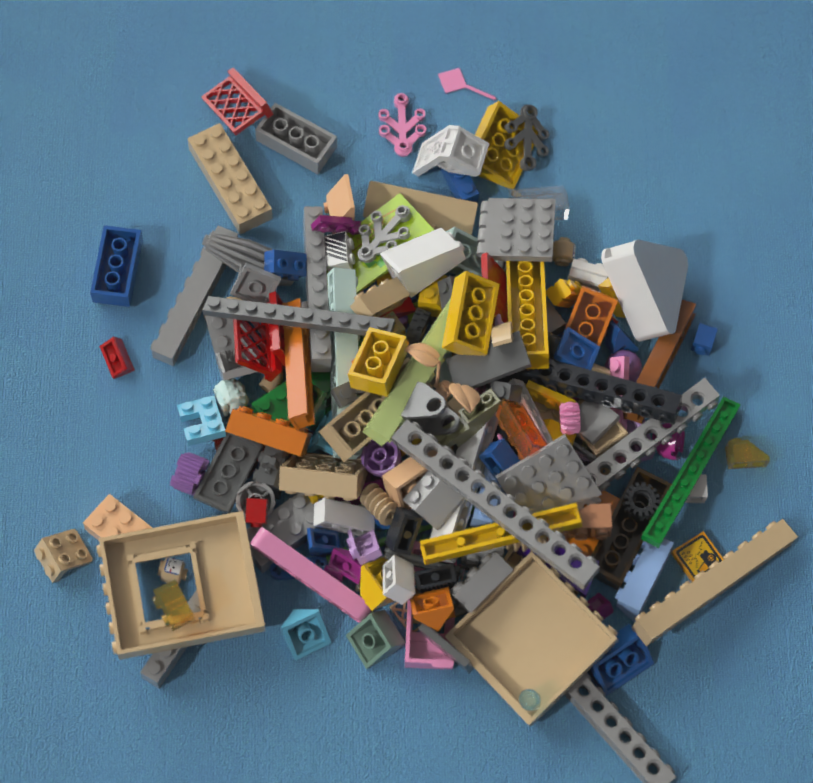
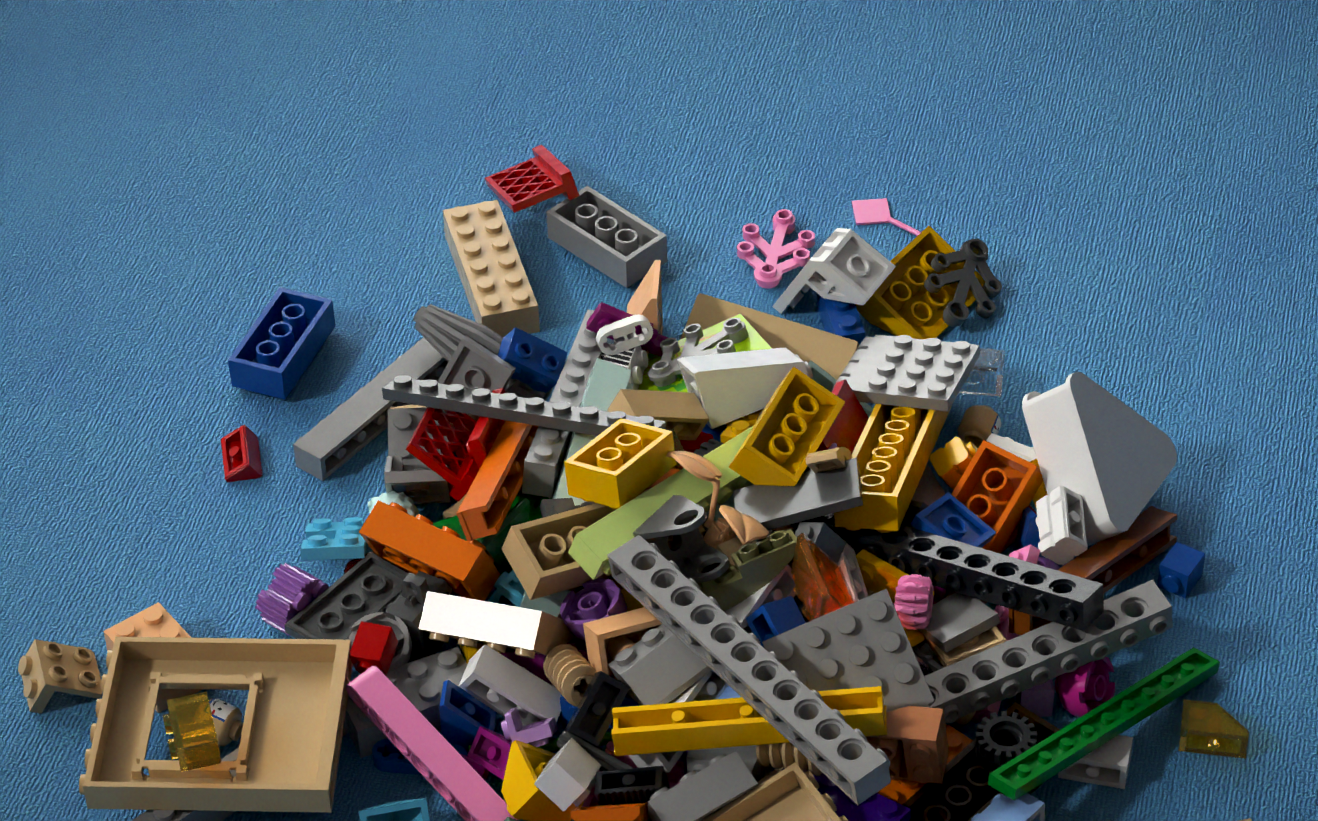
camera: 20 degrees right, 25 degrees down
none -> white beam [596,314,653,355]
none -> white brick [1036,486,1088,565]

